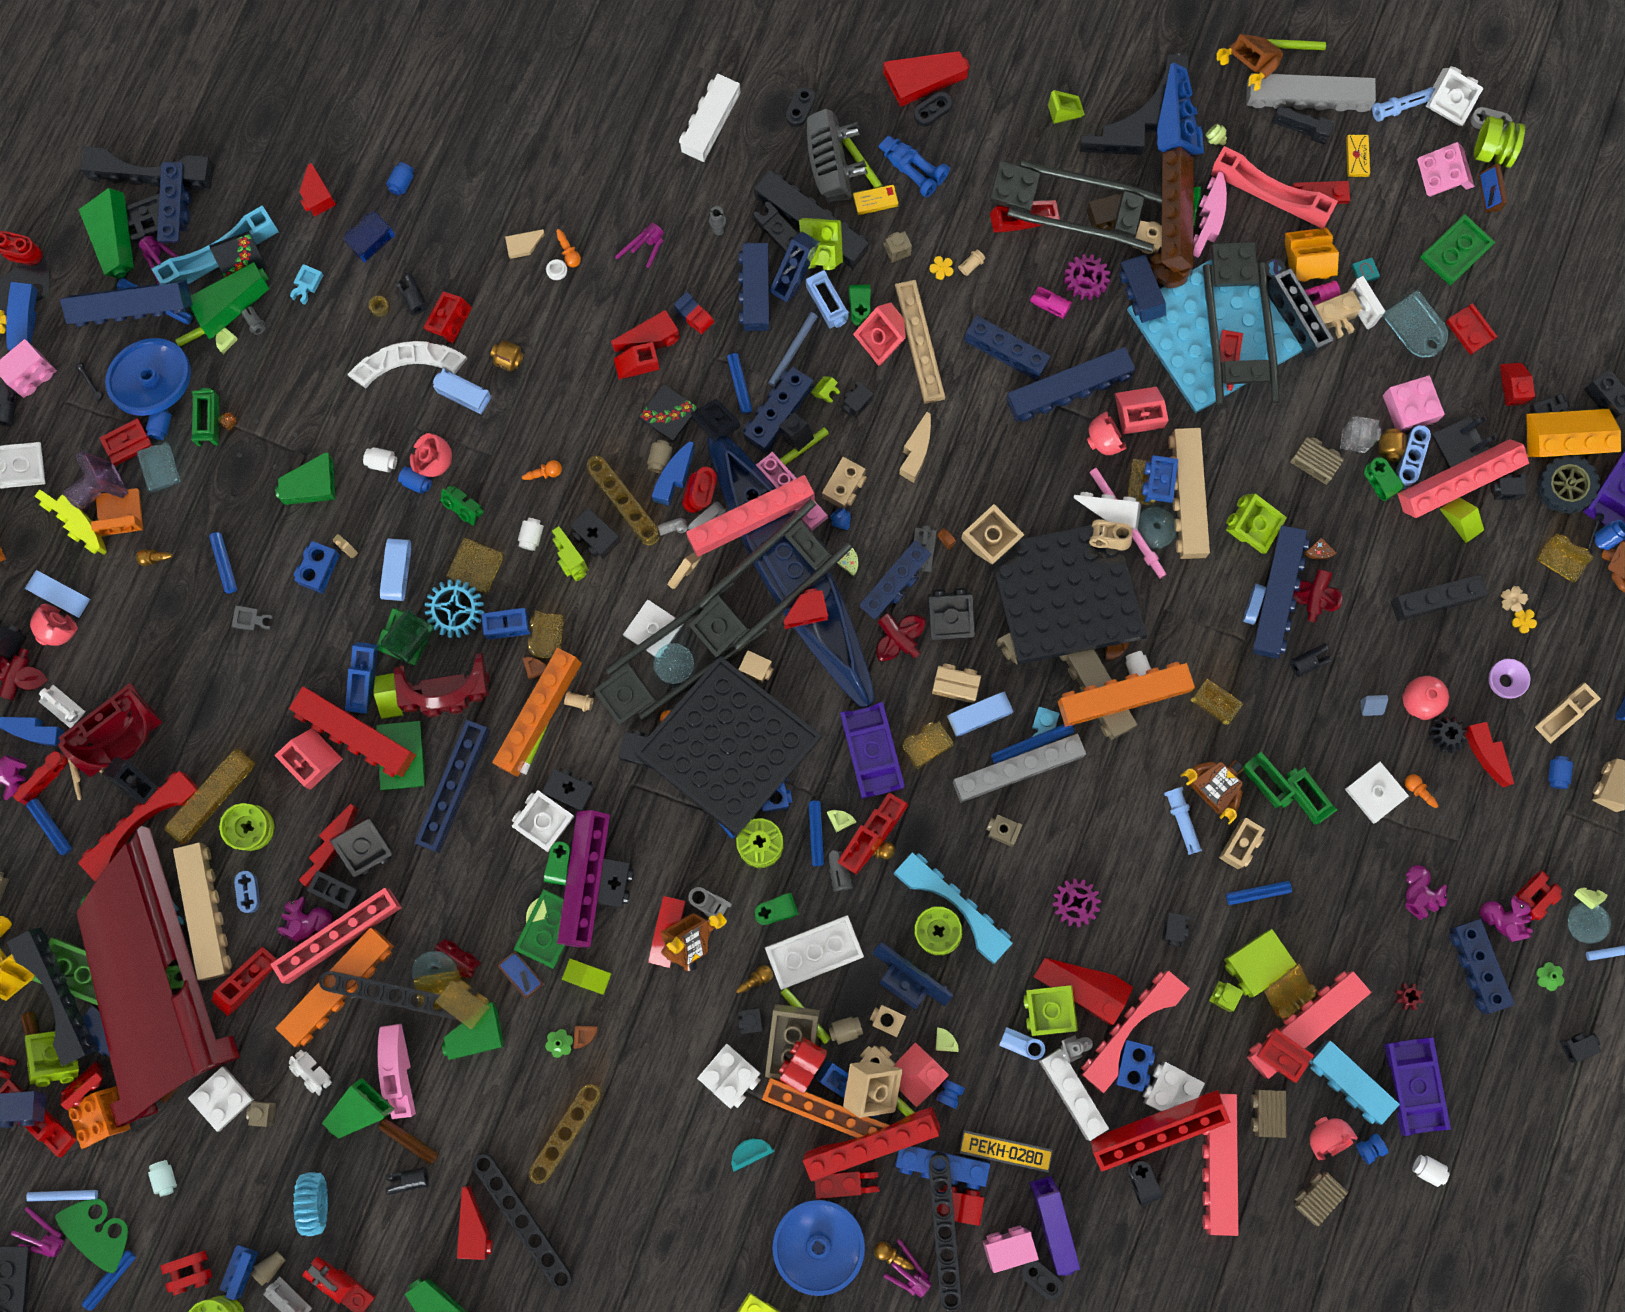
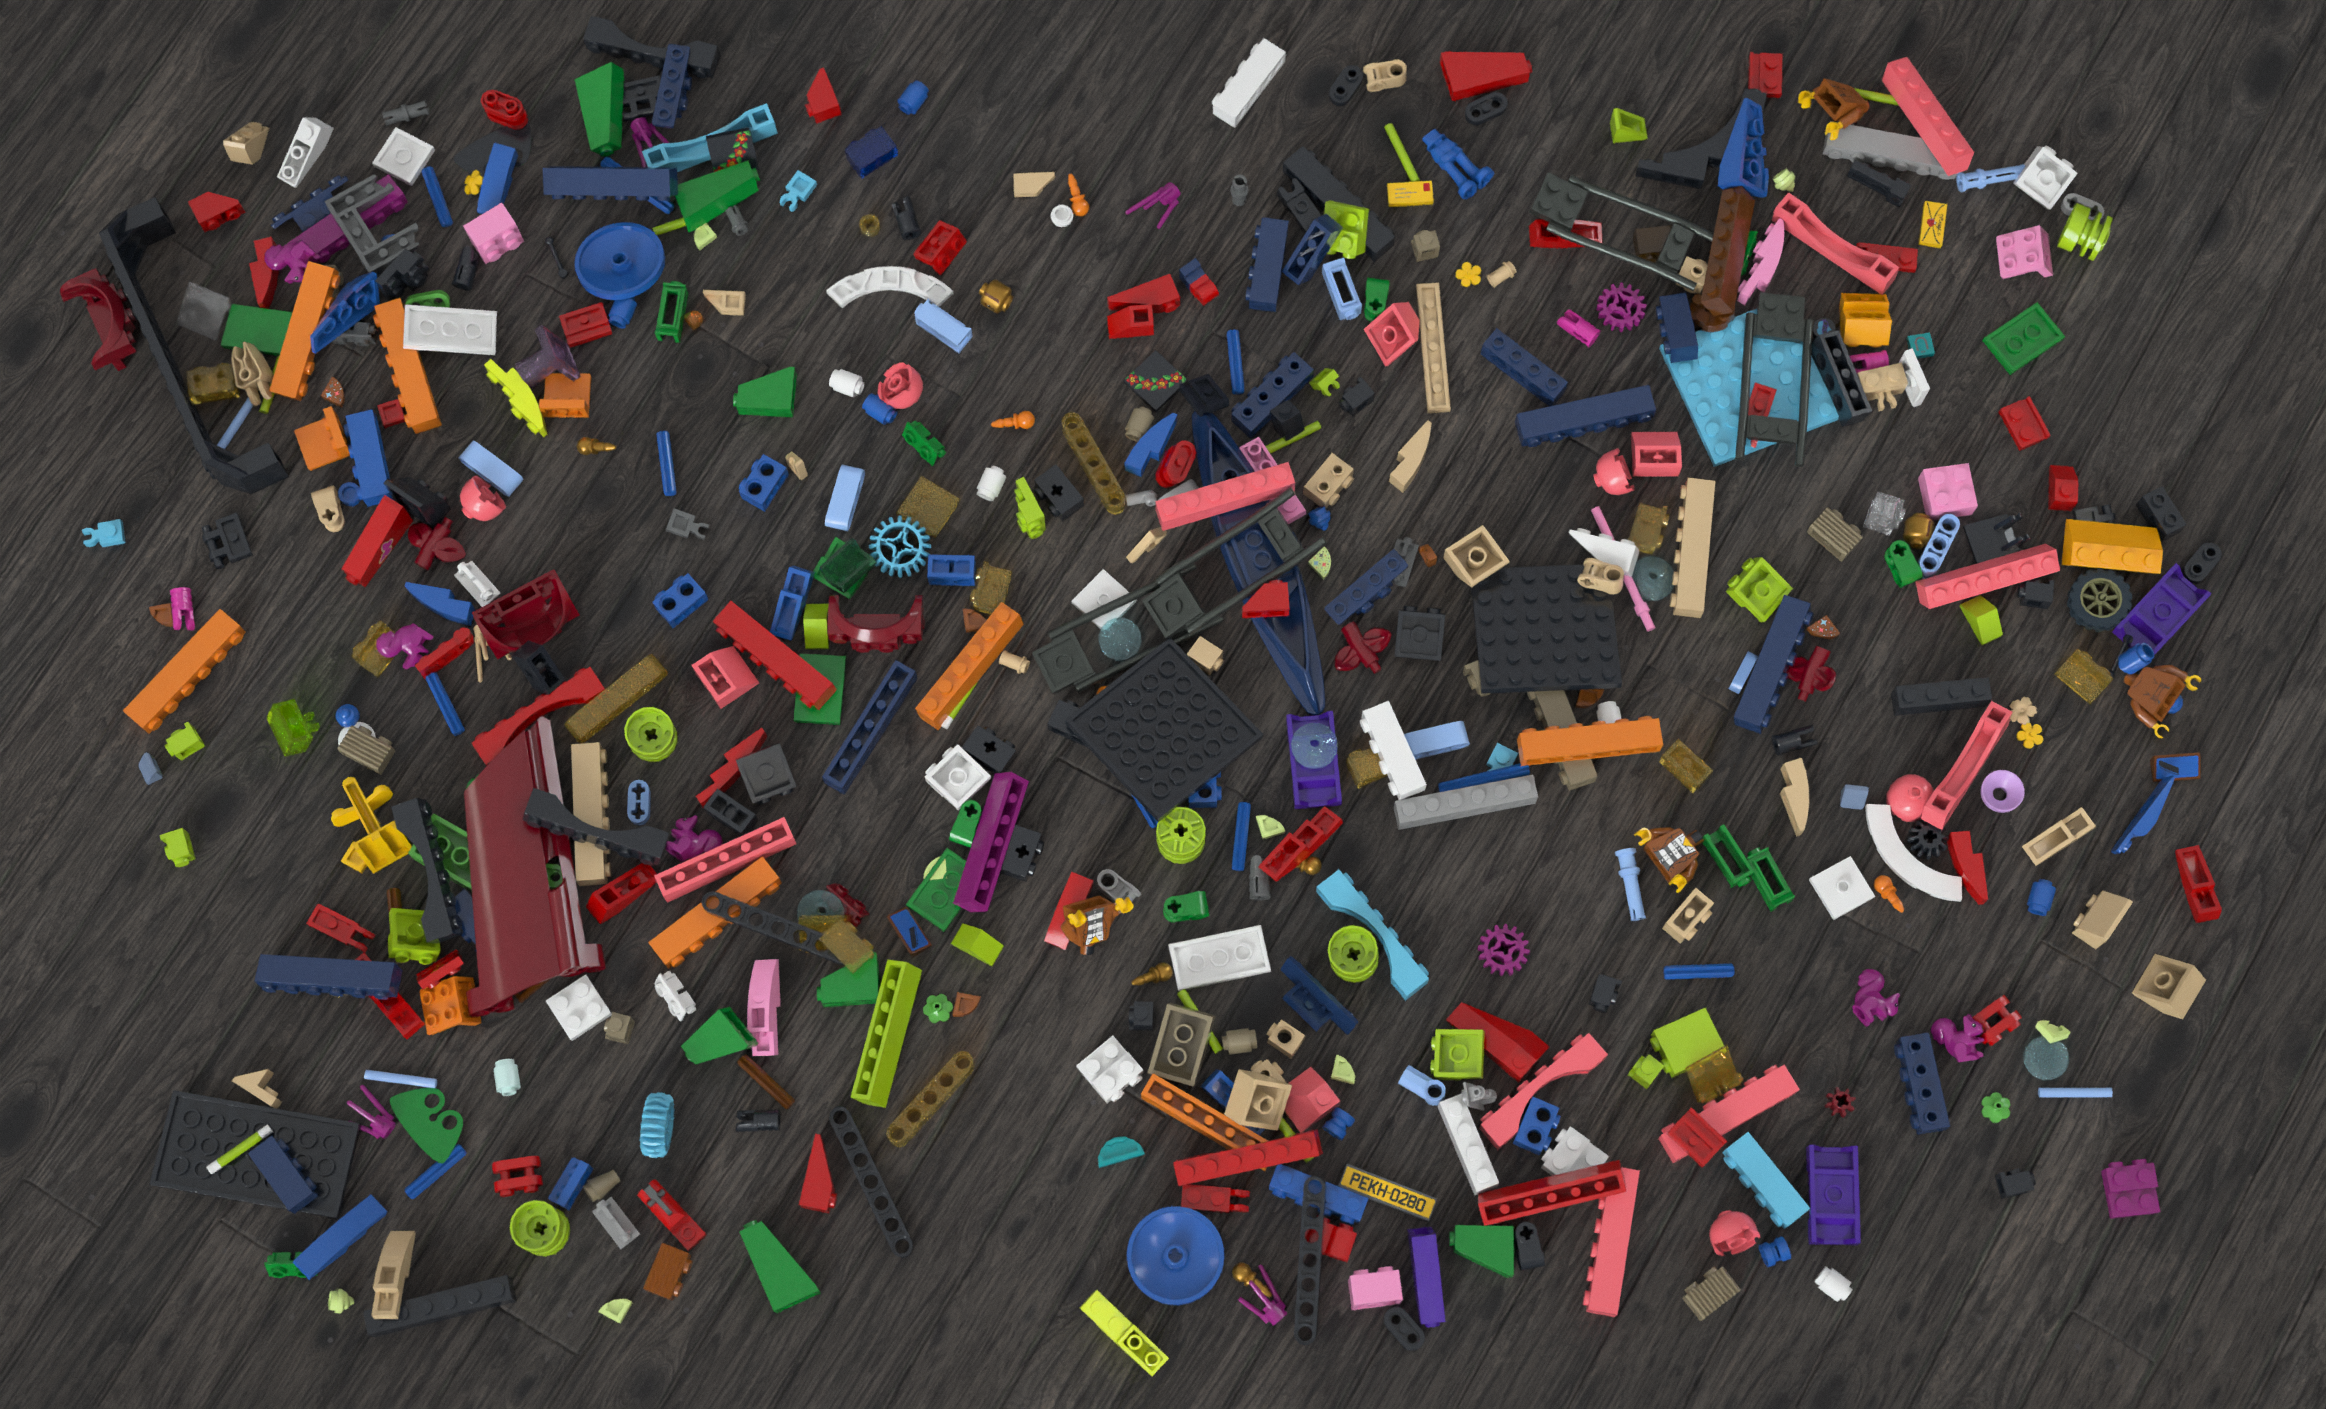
camera: 10 degrees right, 5 degrees down
clear light blue plate [137,442,180,493] -> none
sand blue bar [768,312,818,387] -> none
red brick [778,1037,827,1094] -> none
dark grey piece [807,109,868,203] -> none
tan brick [932,664,981,703] -> none
dark tan brick [986,815,1022,847] -> none
blue bracket [1141,455,1178,503] -> none
dark tan brick [1251,1090,1286,1138] -> none
clear light blue tile [1382,290,1448,357] -> none
slope [1478,164,1508,213] -> none
none -> black arch [523,788,669,865]
none -> blue brick [652,573,708,628]
none -> tan tile [703,290,746,315]
none -> lime brick [851,960,922,1108]
none -> clear light blue dish [1291,723,1338,769]
none -> white brick [1360,701,1426,800]
none -> tan piece [1363,60,1406,92]
none -> green slope [1449,1225,1514,1278]
none -> red plate [1748,52,1782,98]
none -> tan slope [1780,758,1809,837]
none -> white tile [1865,804,1962,902]
none -> coral brick [1882,57,1974,176]
none -> coral arch [1921,701,2012,830]

